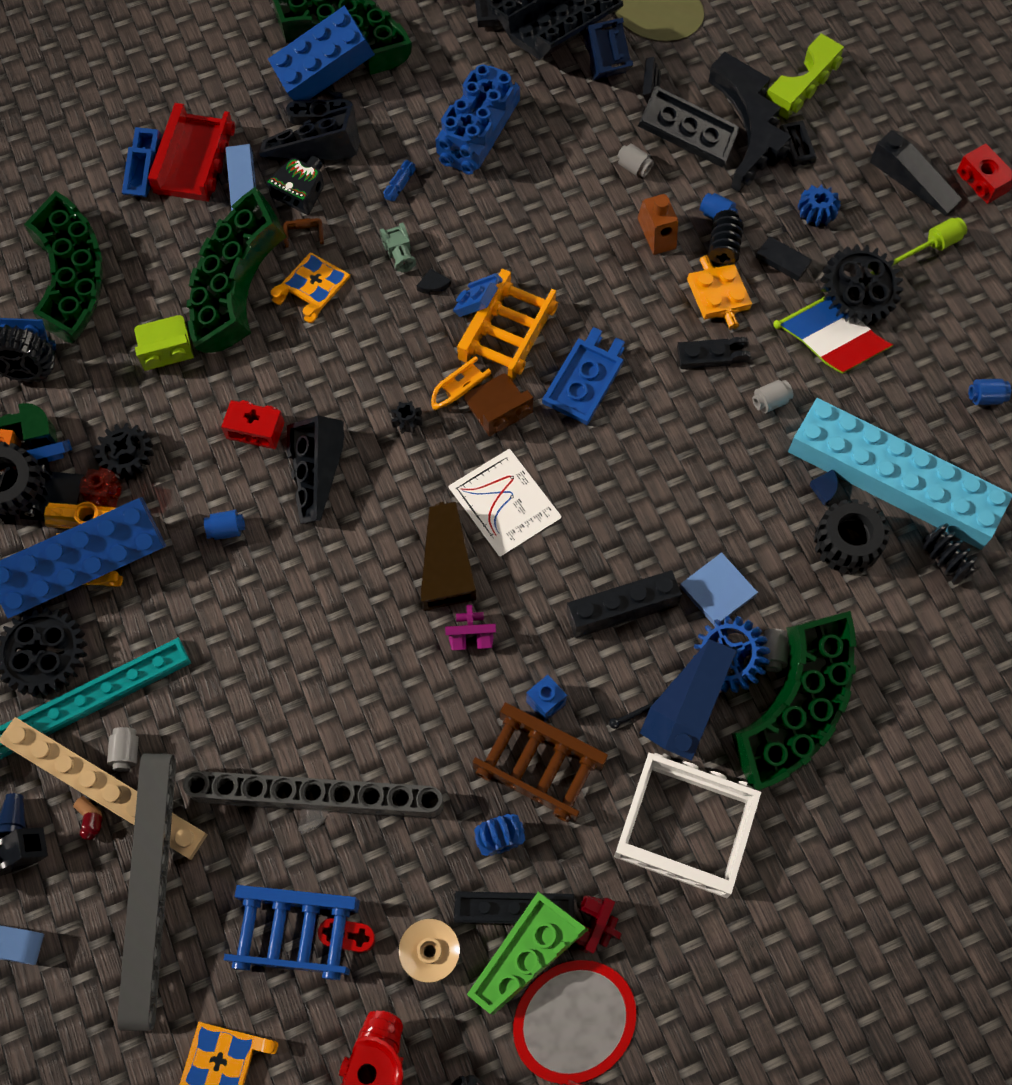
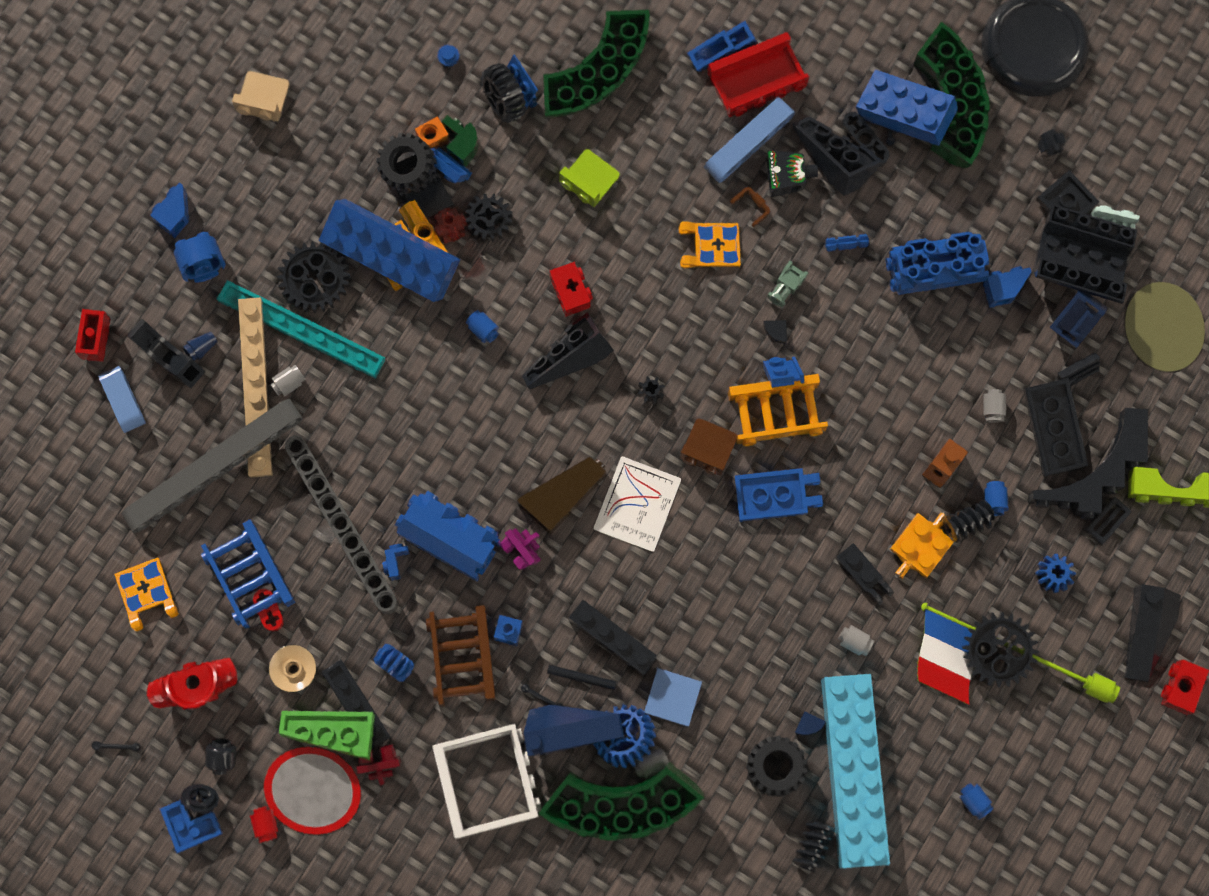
camera: 50 degrees right, 10 degrees up
dark red arm [73,796,102,840] -> none
dark green brick [187,187,287,353] -> none
light orange piece [431,356,491,410] -> none
black tile [756,236,812,281] -> none
none -> blue bracket [382,544,410,581]
none -> blue brick [395,491,501,582]
none -> black bar [547,665,617,690]
none -> blue slope [983,267,1032,308]

